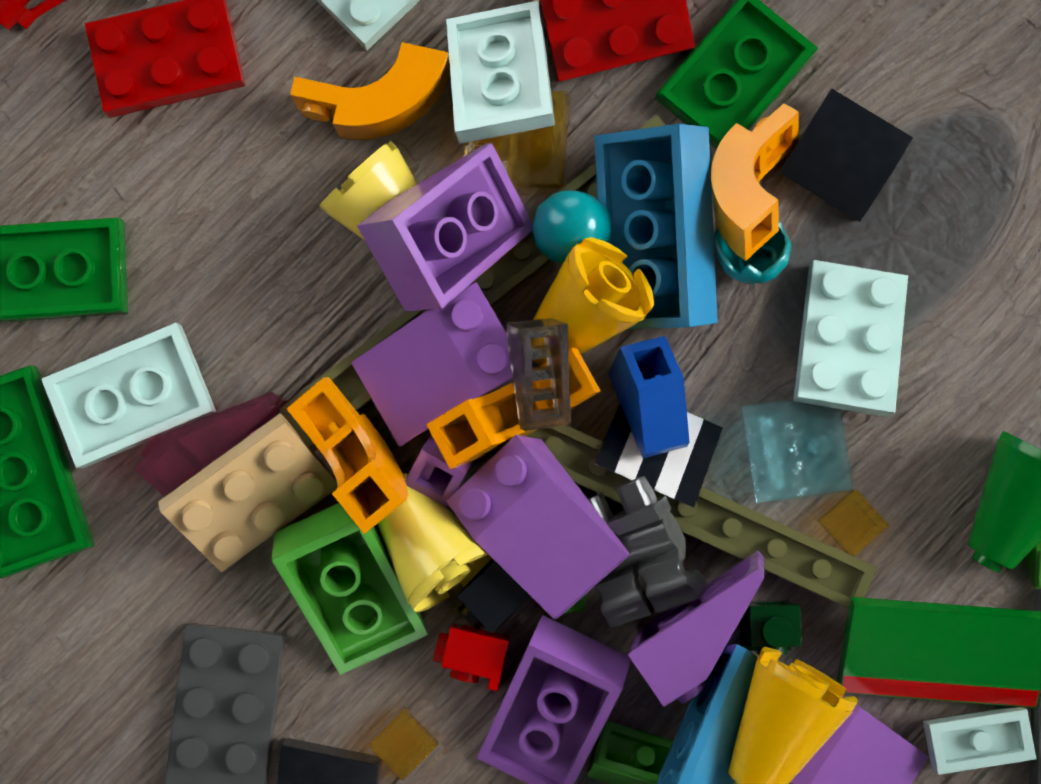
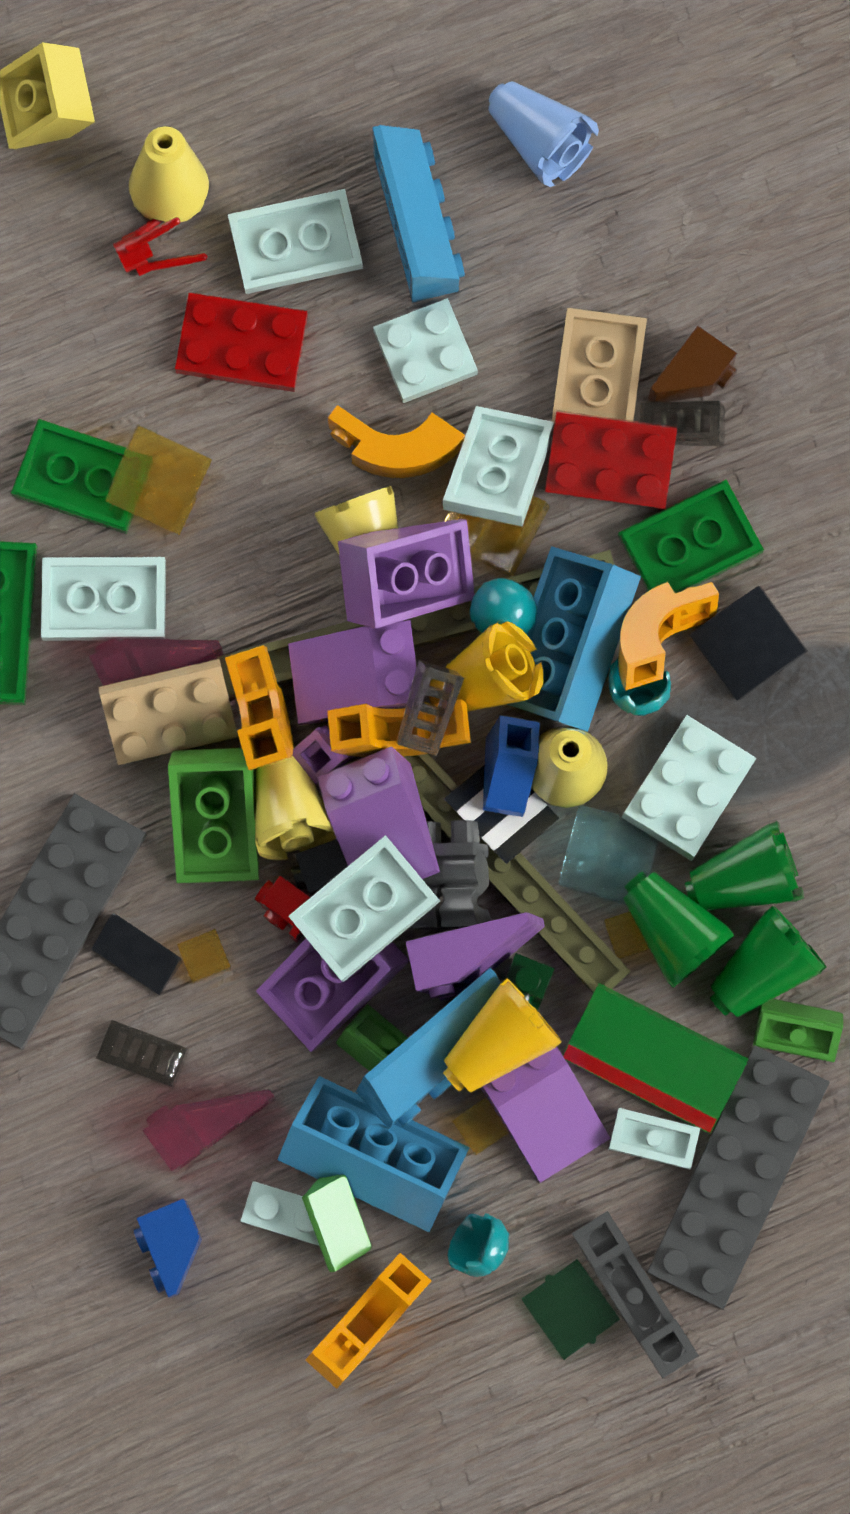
camera: 20 degrees right, 5 degrees down
none -> clear yellow slope [105,424,212,535]
none -> light aqua plate [288,835,440,982]
none -> light yellow cone [531,726,607,808]
none -> green cone [623,871,735,988]
none -> green cone [685,821,804,911]

